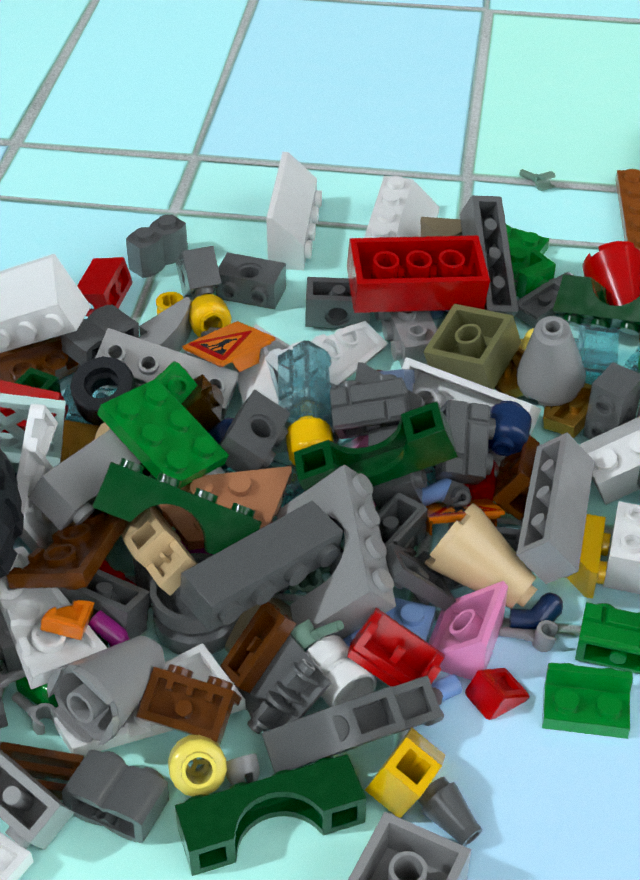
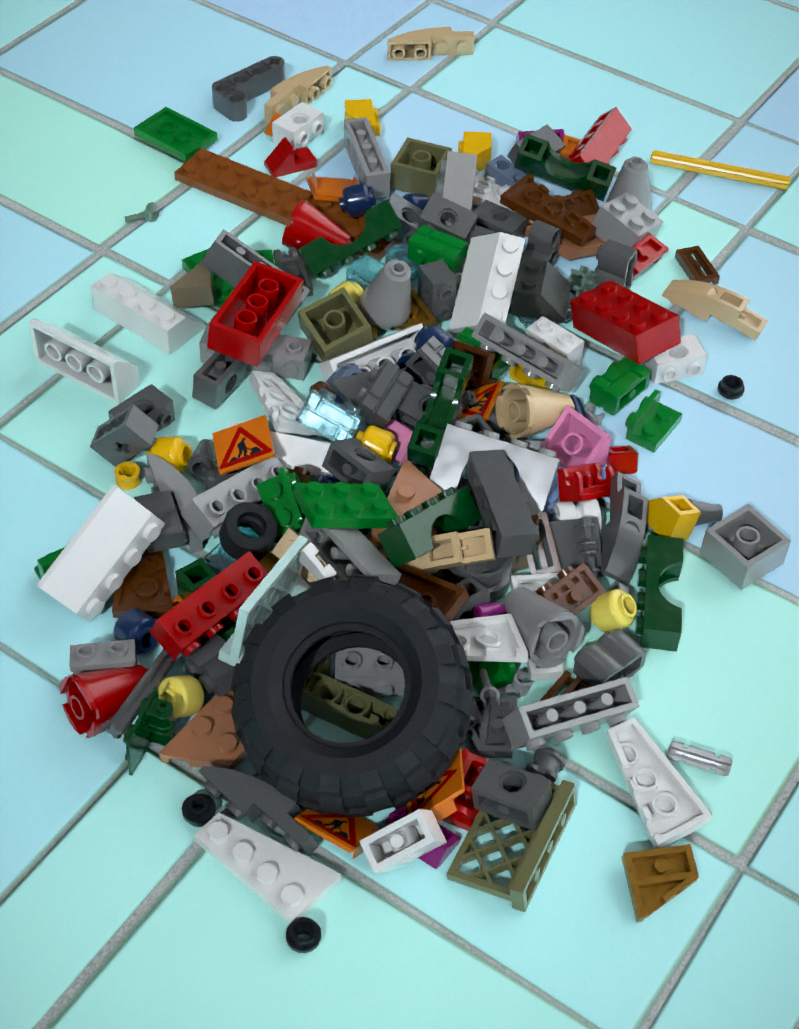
camera: 65 degrees left, 5 degrees up
orange tile [40,600,95,640] -> none
red hinge [77,257,133,317] -> none
dark grey brick [126,214,188,278] -> none
sand green hand [290,619,344,649] -> none

